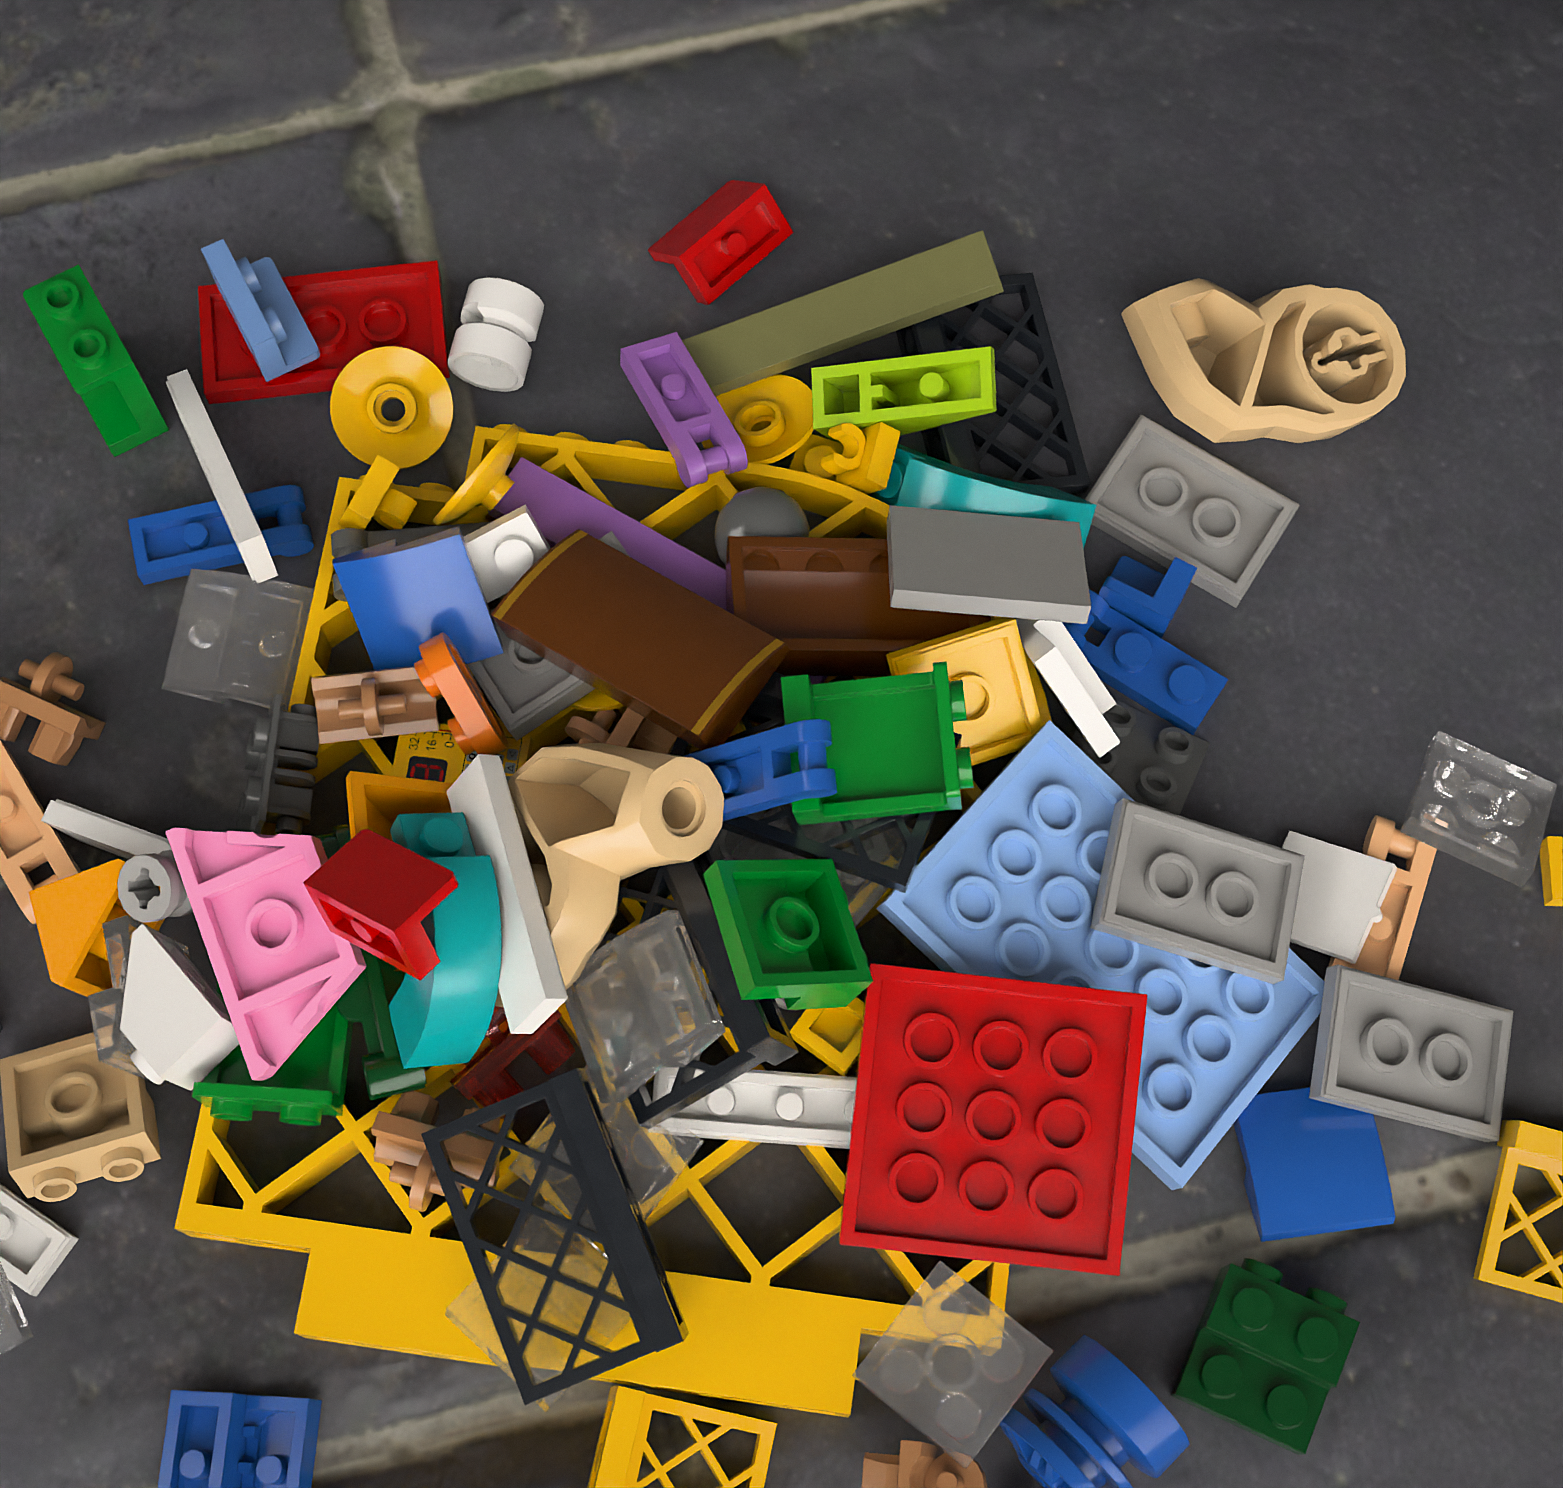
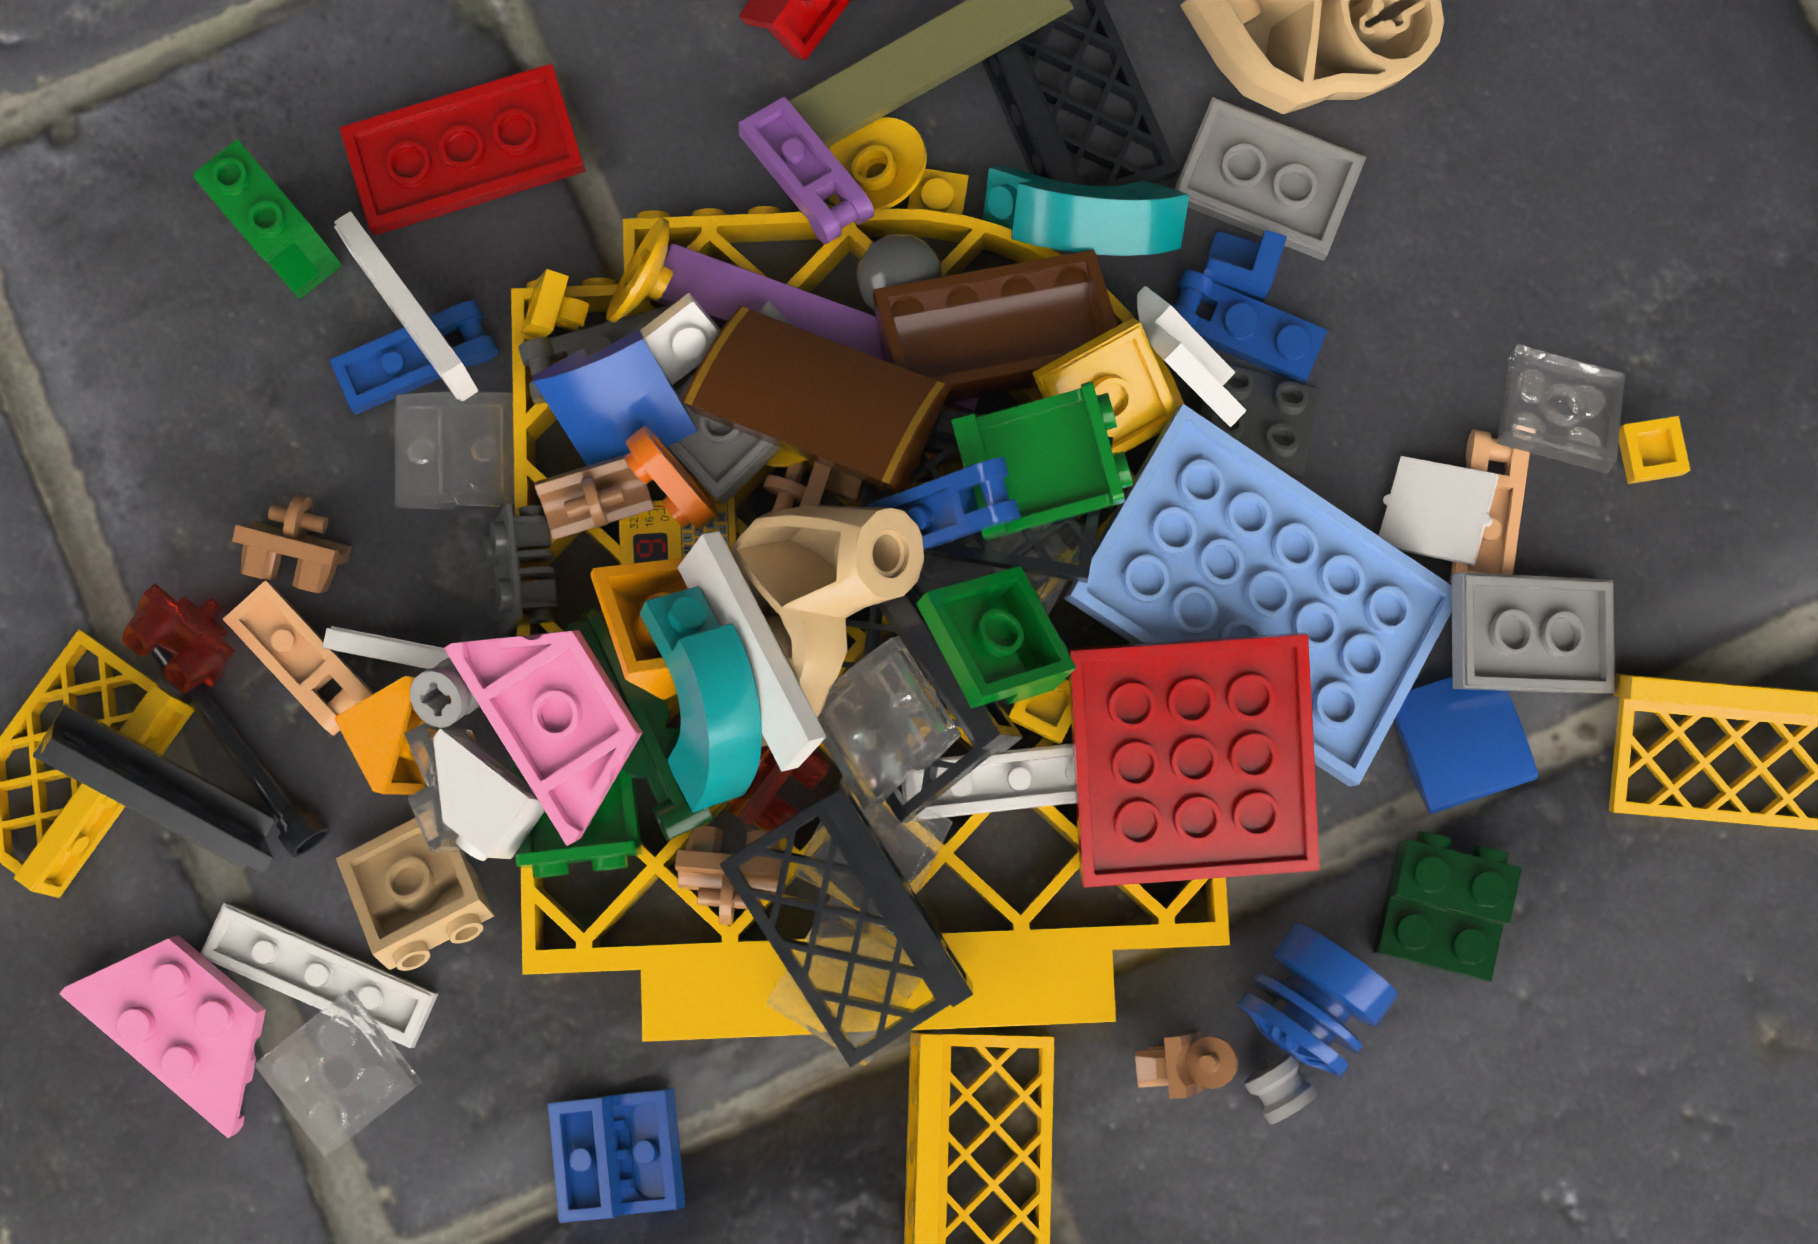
camera: 10 degrees left, 10 degrees up
medium blue bracket [201,239,320,382] -> none
red panel [303,829,459,981] -> none
yellow dish [330,346,454,469] -> none
white wheel [448,277,544,392] -> none
lime slope [811,346,997,443] -> none
yellow tile [820,422,901,495] -> none
clear plate [852,1261,1053,1469] -> none
light grey tile [887,505,1091,624] -> none
light grey tile [1090,798,1305,984] -> none

